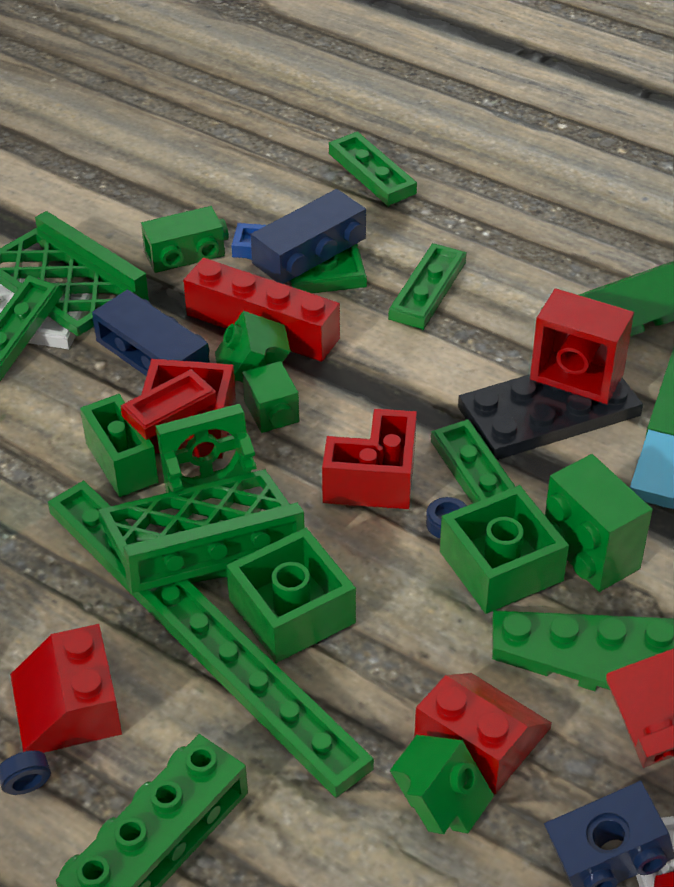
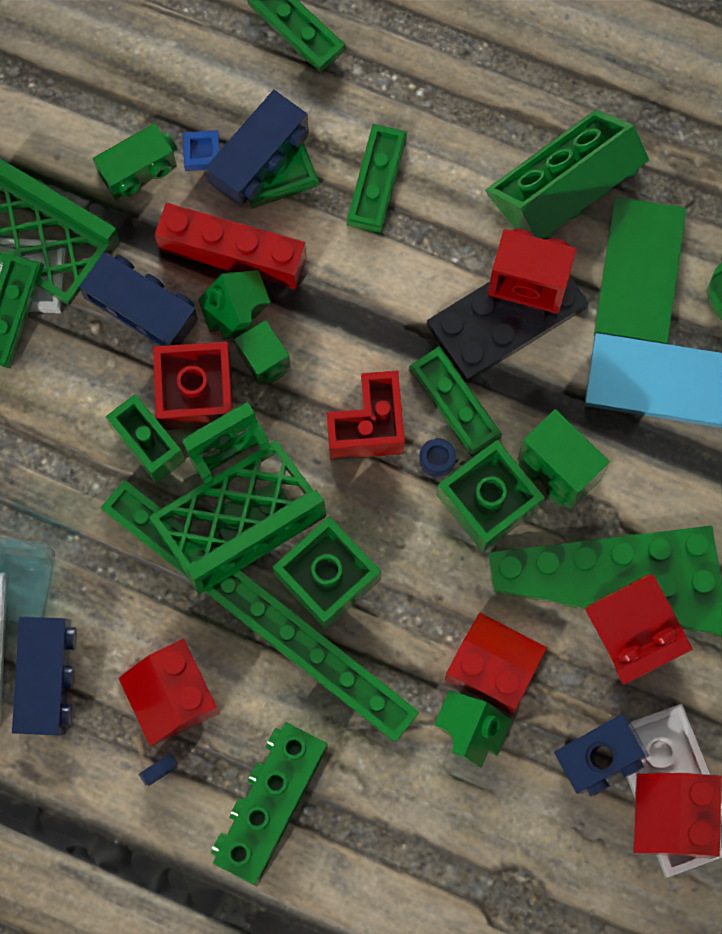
camera: 10 degrees left, 30 degrees up
red tile [121,369,217,440] -> none

